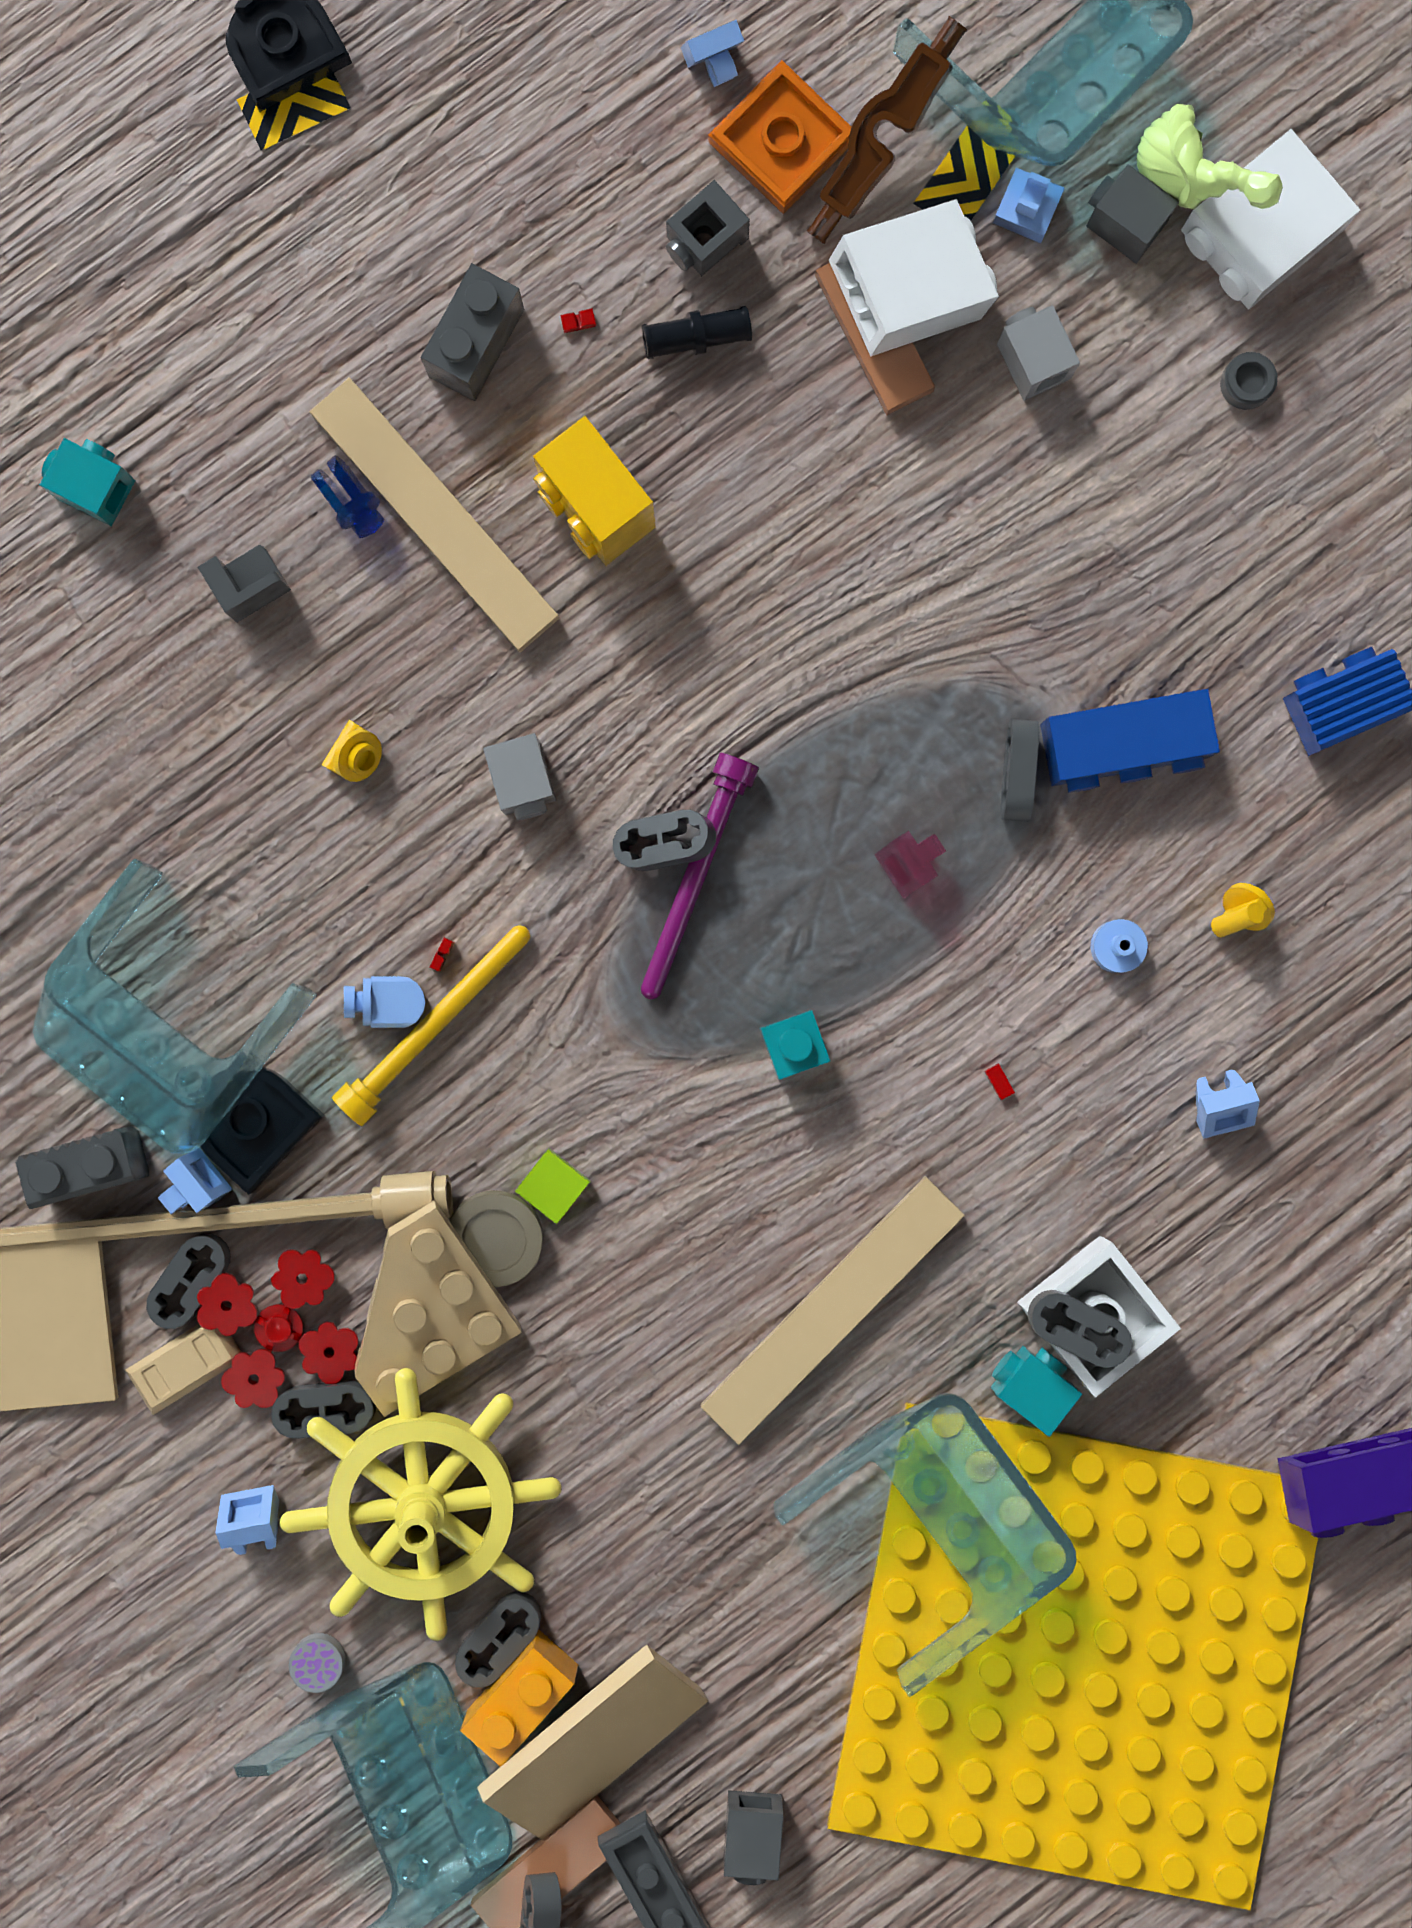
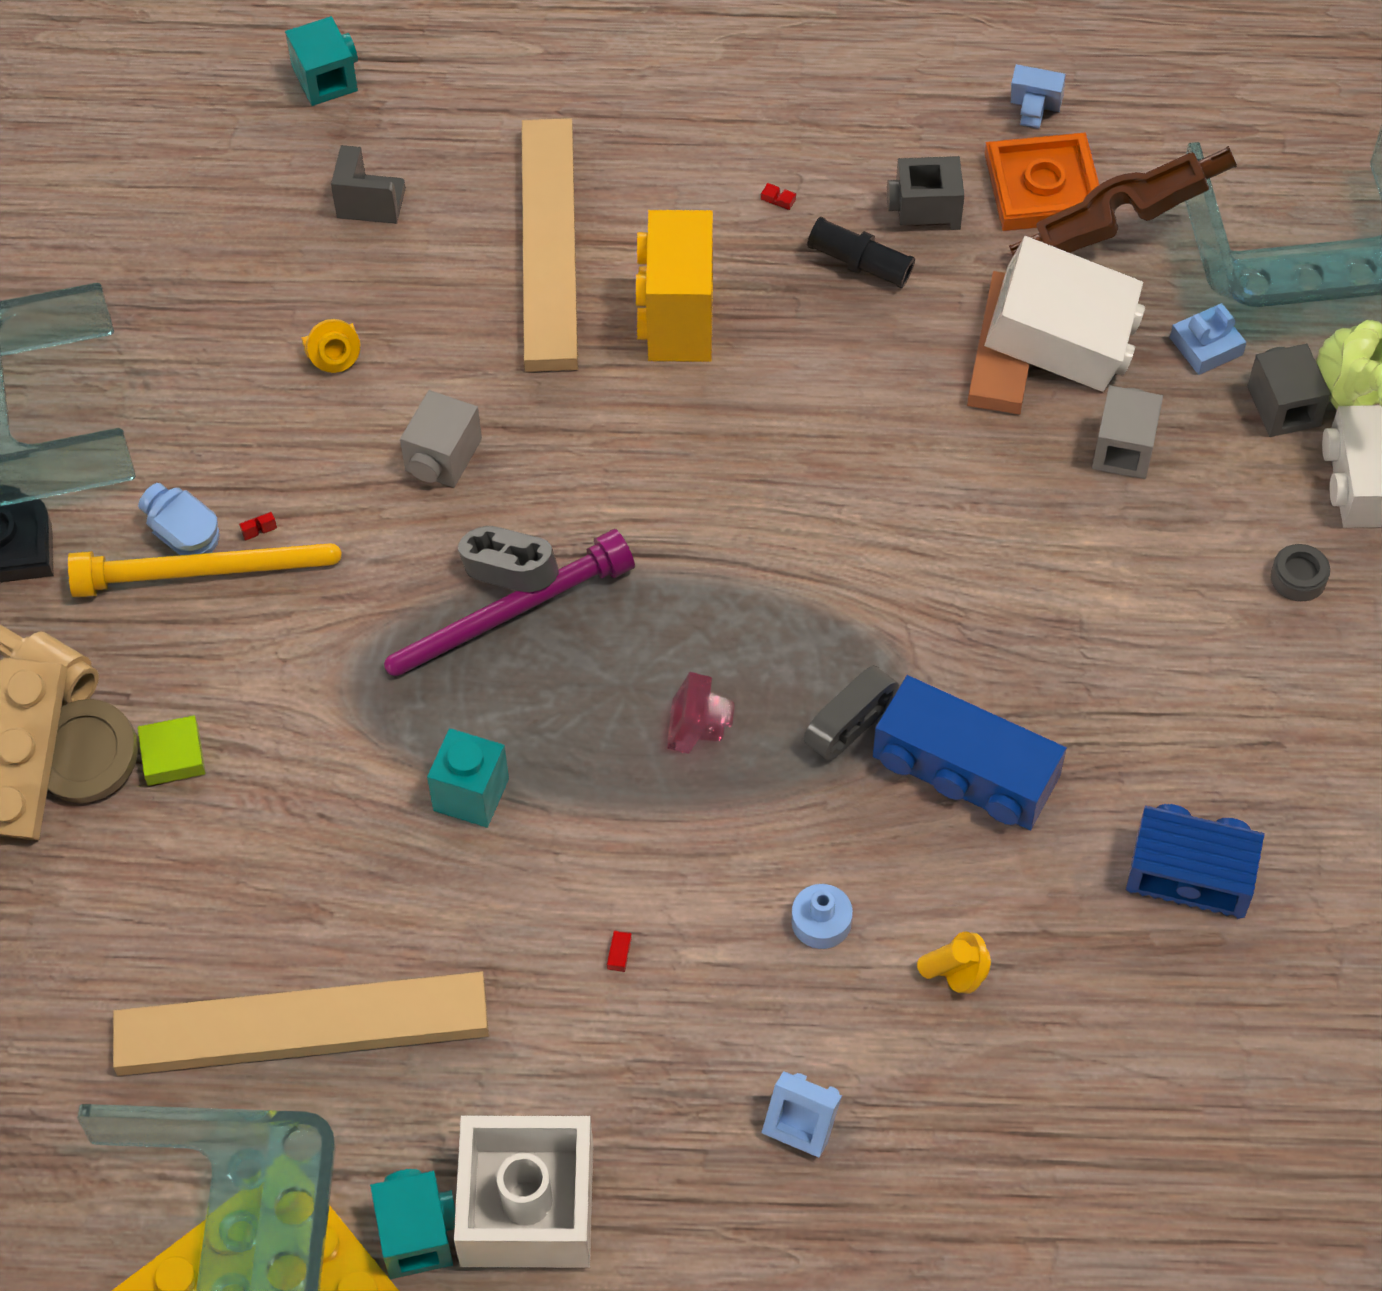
camera: 40 degrees right, 30 degrees down
clear blue arm [311,455,384,538] -> none
dark grey brick [420,263,525,401] -> none
sticker [913,123,1016,221] -> none
dark grey beam [1028,1290,1132,1368] -> none

